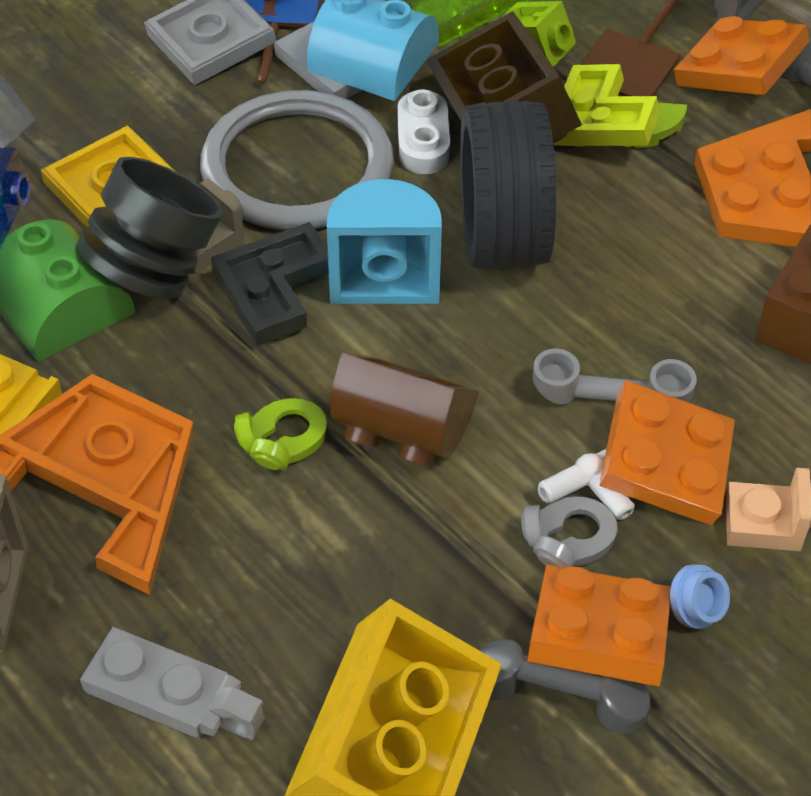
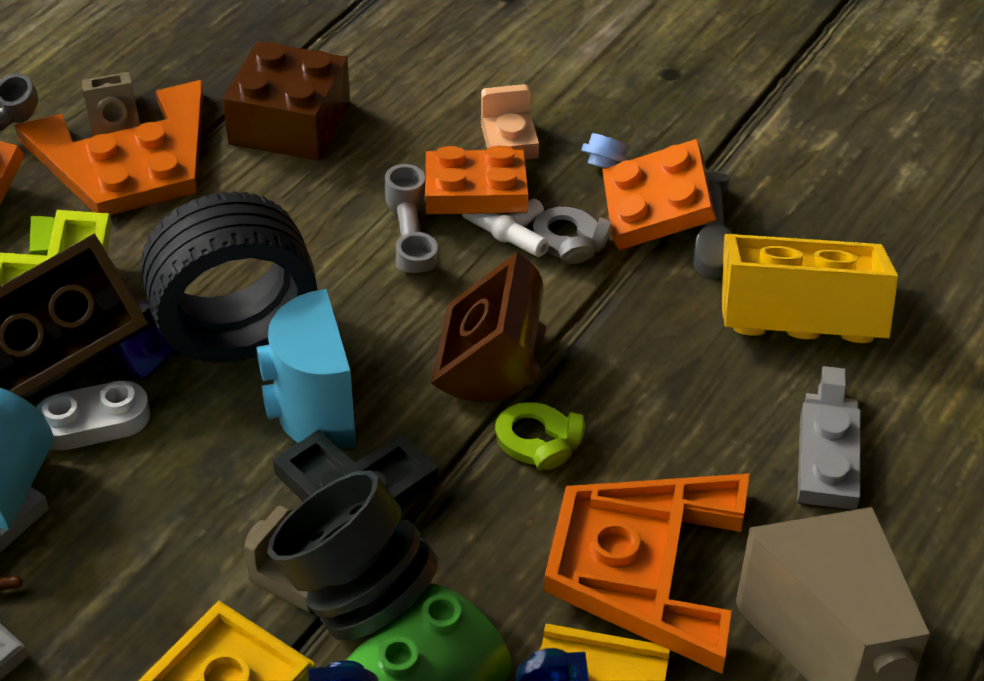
camera: 105 degrees left, 5 degrees down
light grey wedge [200,90,394,231] -> none

